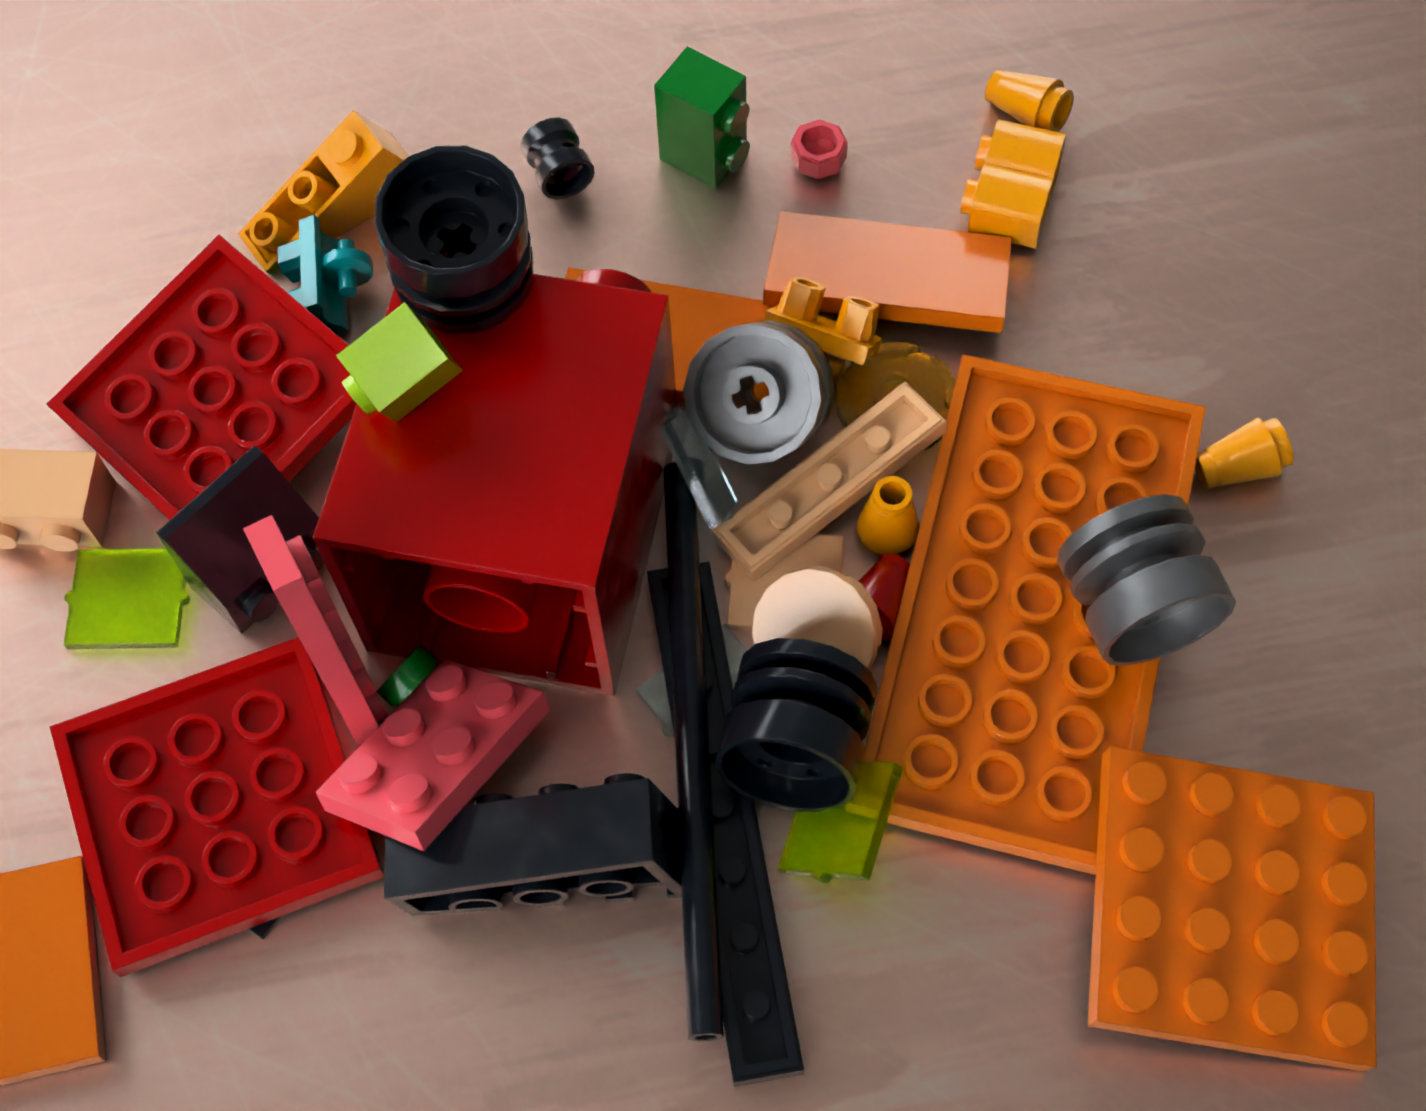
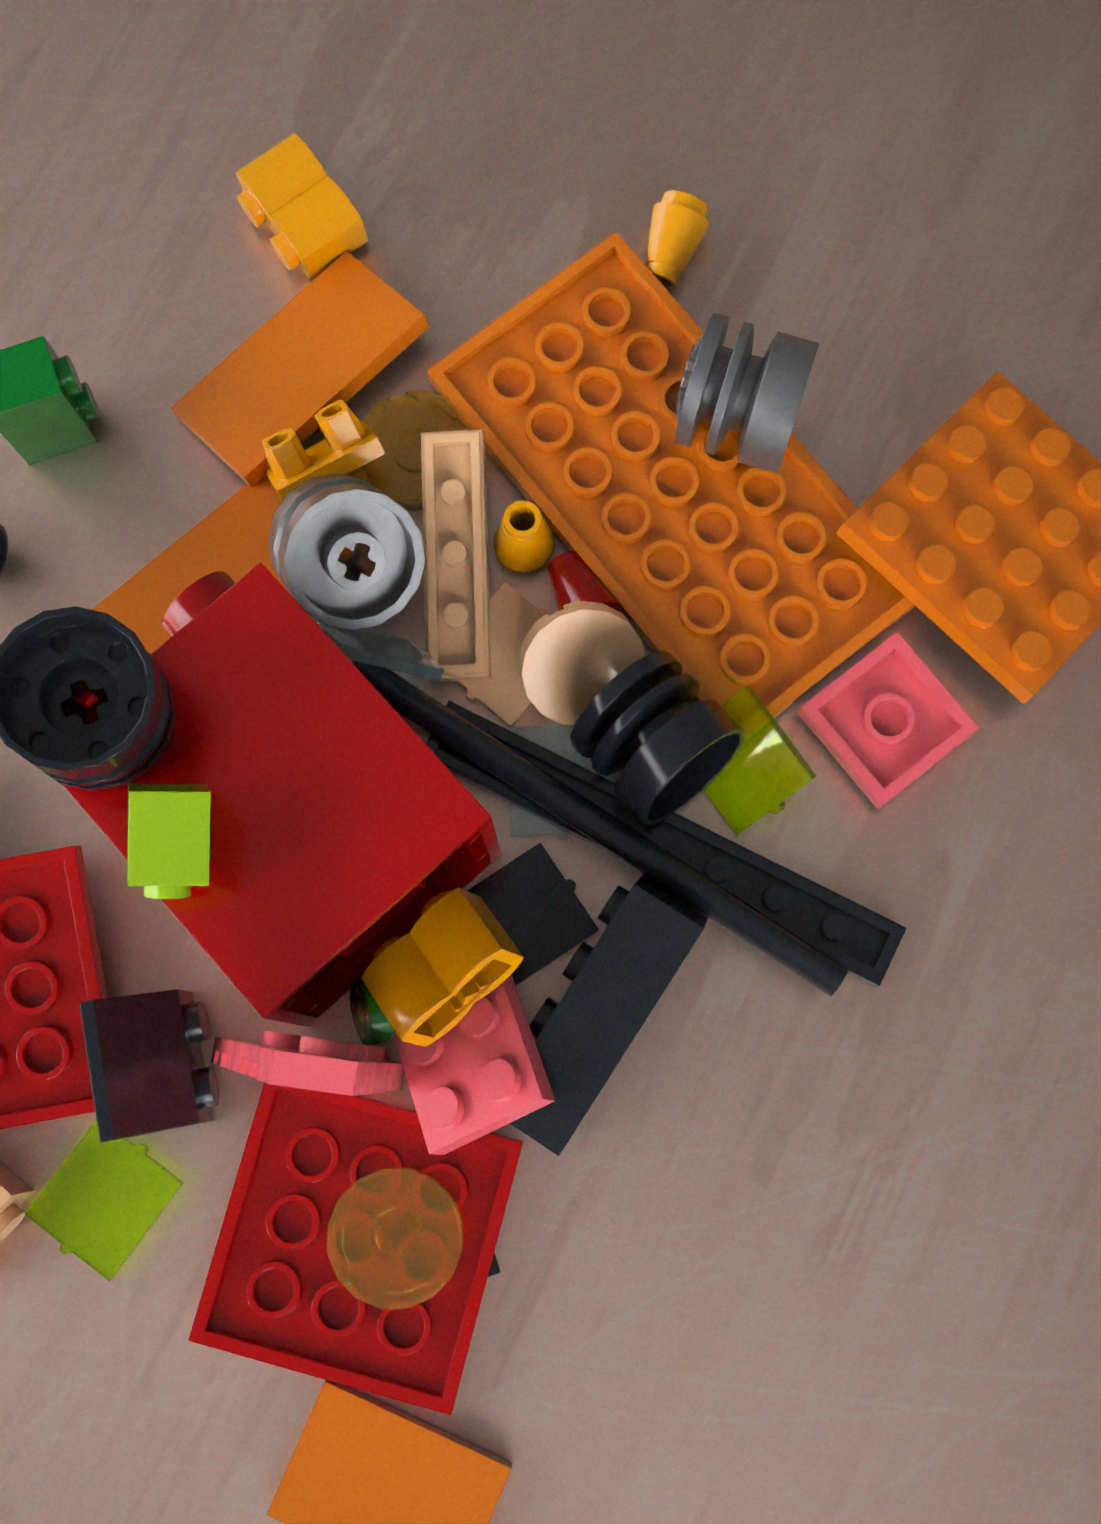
camera: 55 degrees left, 15 degrees up
coral tile [790,119,848,180] -> none
light orange cone [985,69,1074,132] -> none
none -> clear yellow tile [327,1167,464,1309]
none -> light orange brick [361,887,524,1047]
none -> black piece [468,842,599,986]
none -> coral plate [797,632,980,810]

